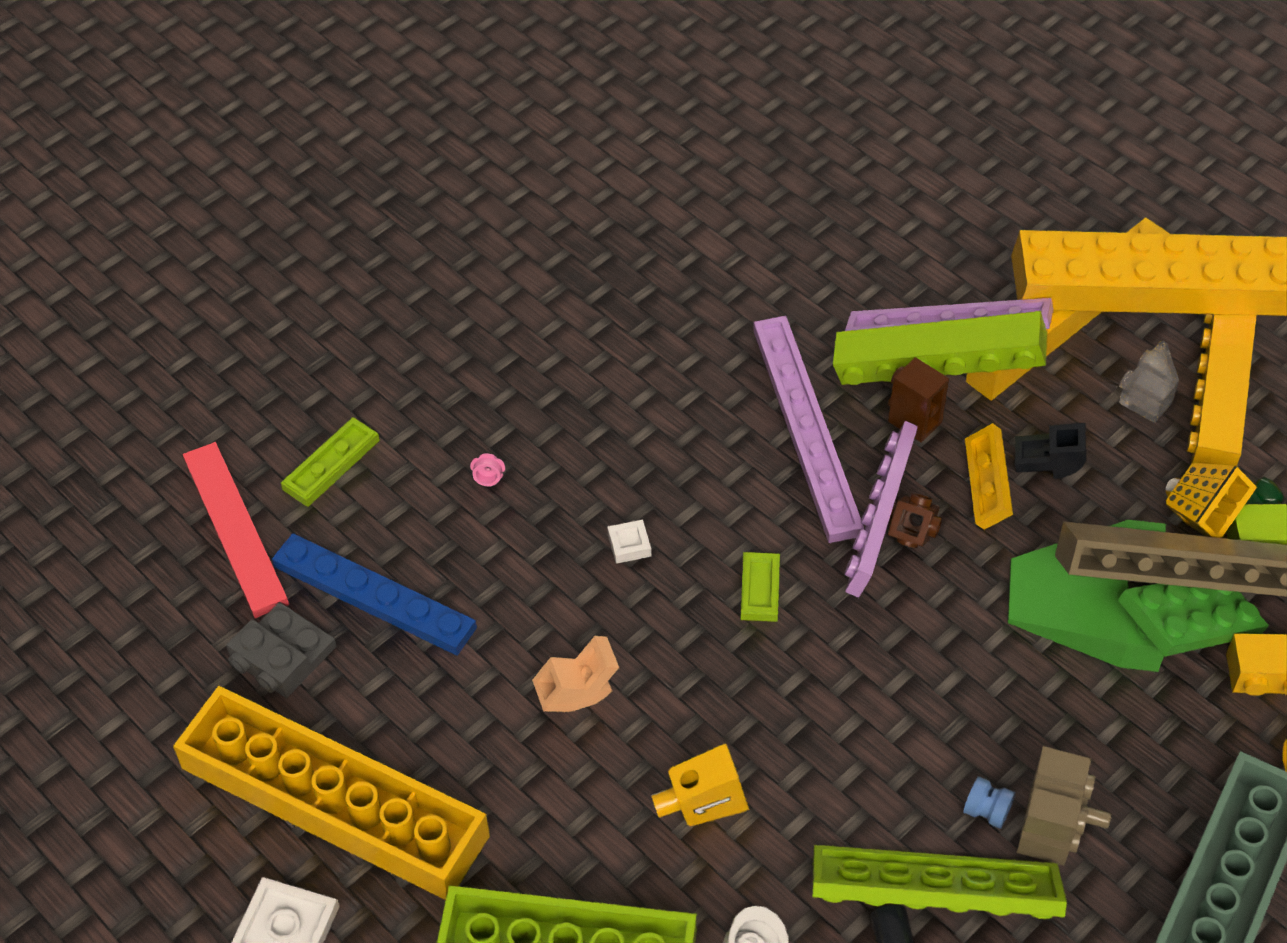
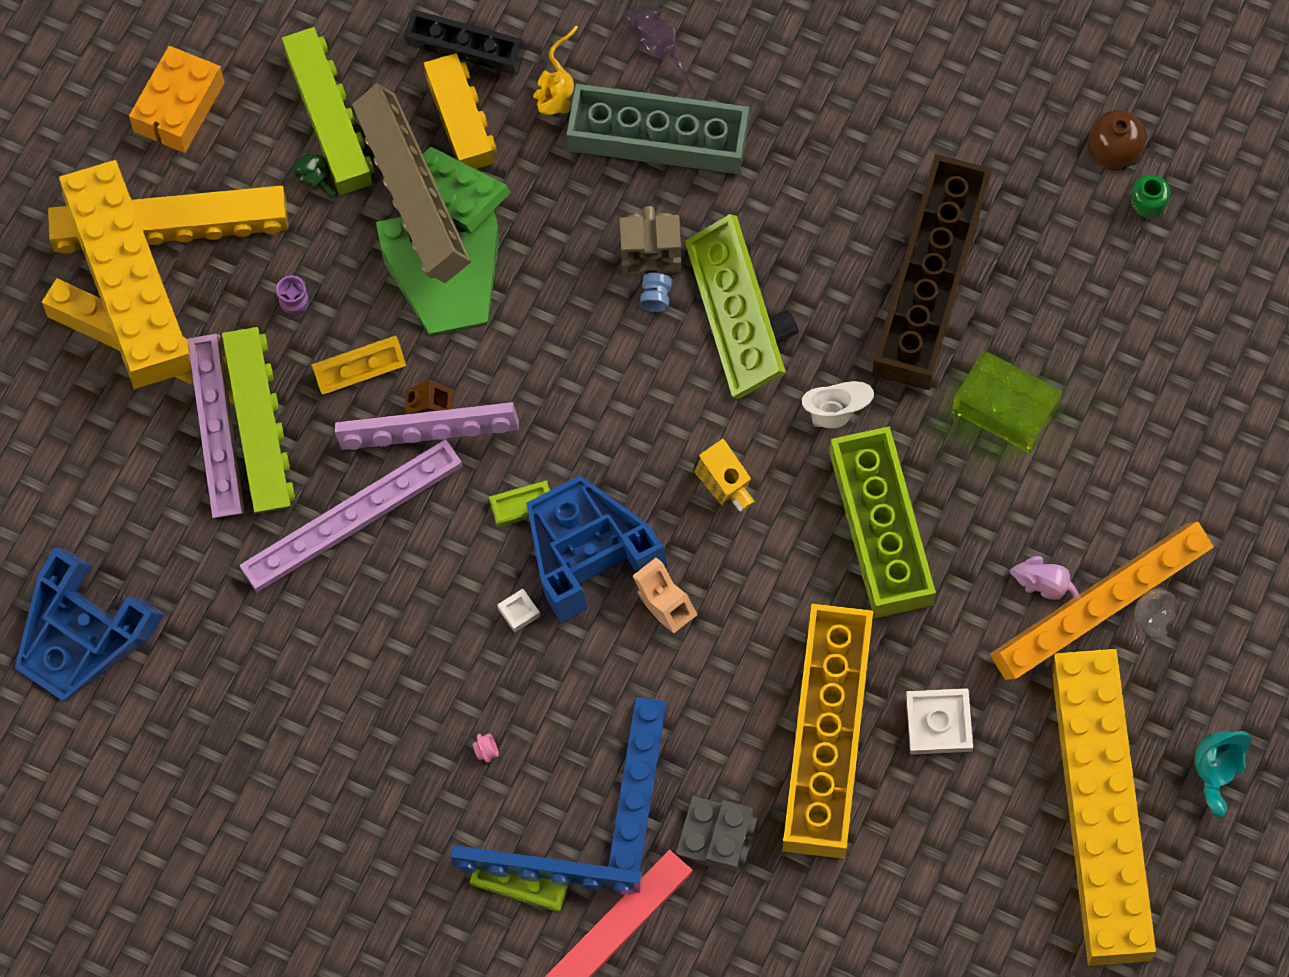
camera: 110 degrees left, 15 degrees up
reddish brown brick [888,357,949,443] -> none
black brick [1015,423,1087,479] -> none
clear slope [1119,340,1179,423] -> none
yellow torso [1166,463,1257,538] -> none
none -> blue wedge [15,547,165,701]
none -> medium lavender wheel [276,275,309,315]
none -> blue plate [451,845,642,895]
none -> blue wedge [527,475,668,623]

